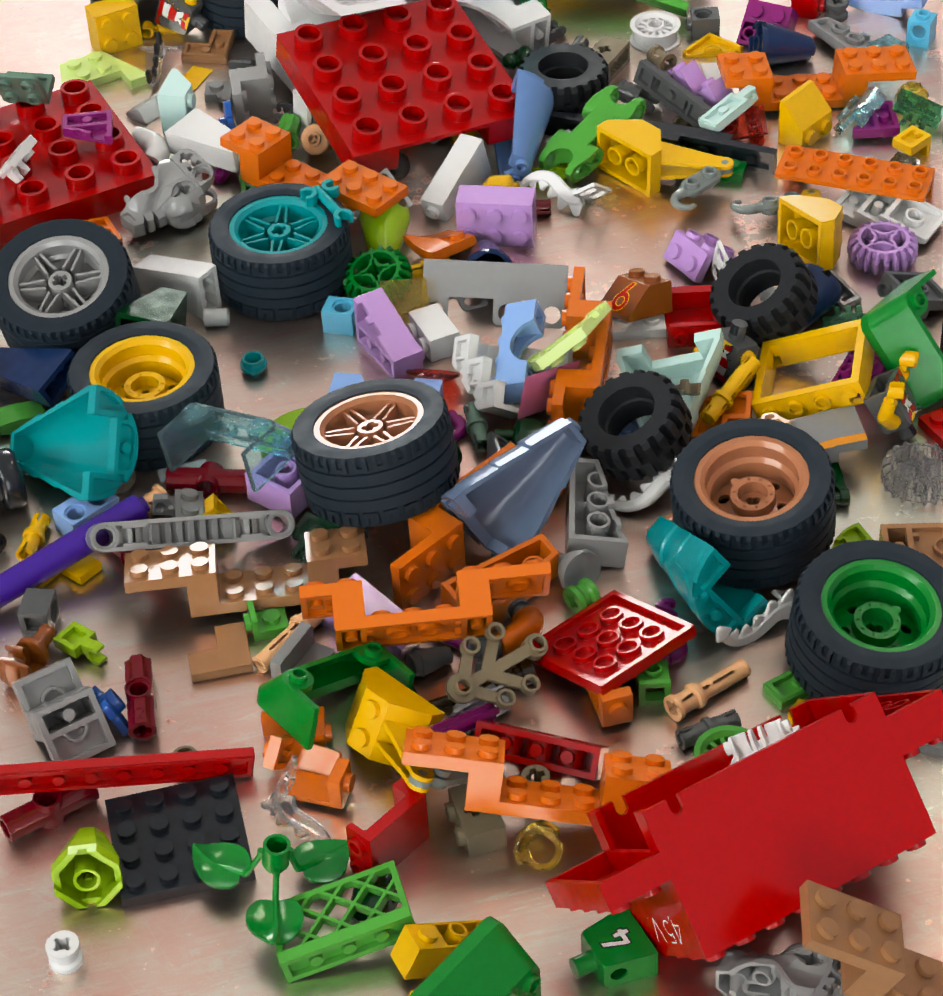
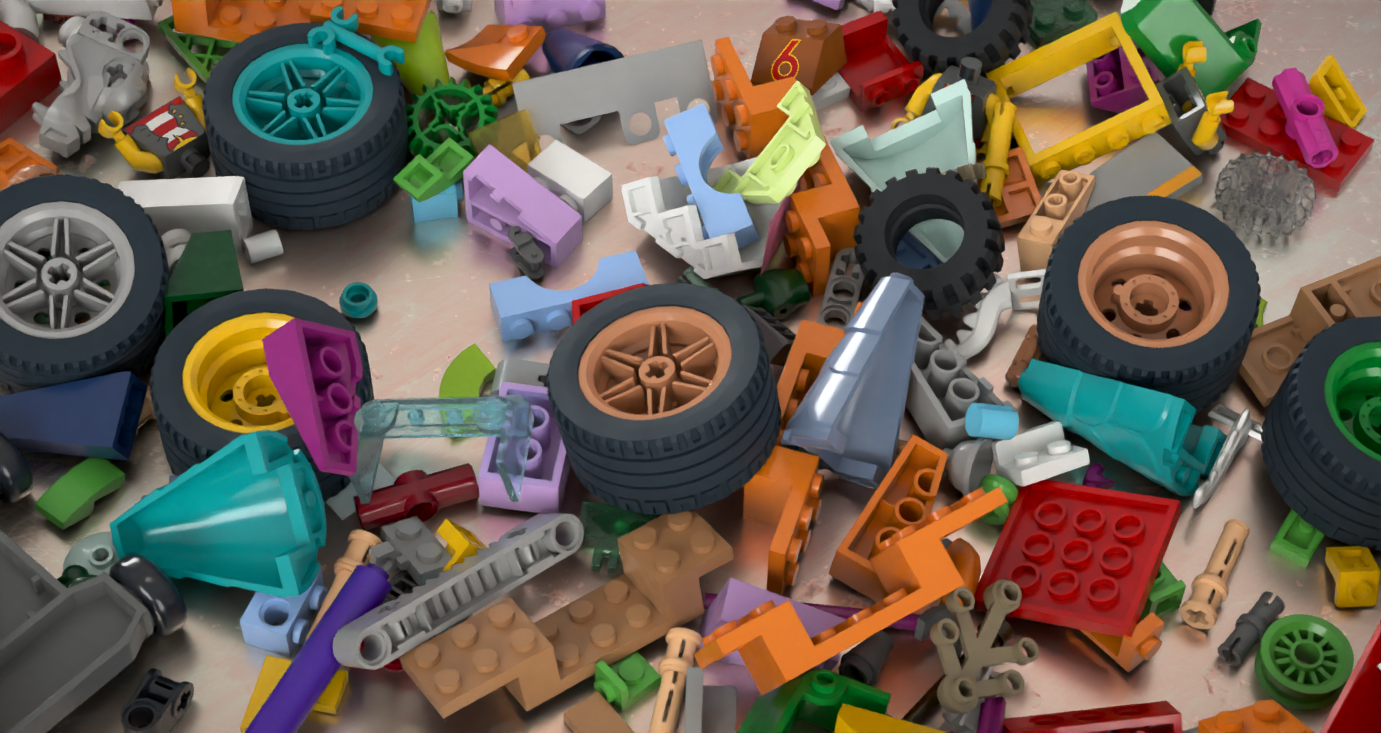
camera: 30 degrees left, 10 degrees up
yellow pin [16,512,51,561] -> none
clear red dish [405,369,460,382] -> none
none -> torso [98,68,211,179]
none -> magenta wedge [262,318,363,476]
none -> bright green slope [393,137,475,203]
none -> dark grey piece [508,226,544,279]
none -> medium azure piece [965,403,1019,440]
none -> white bracket [991,421,1090,487]

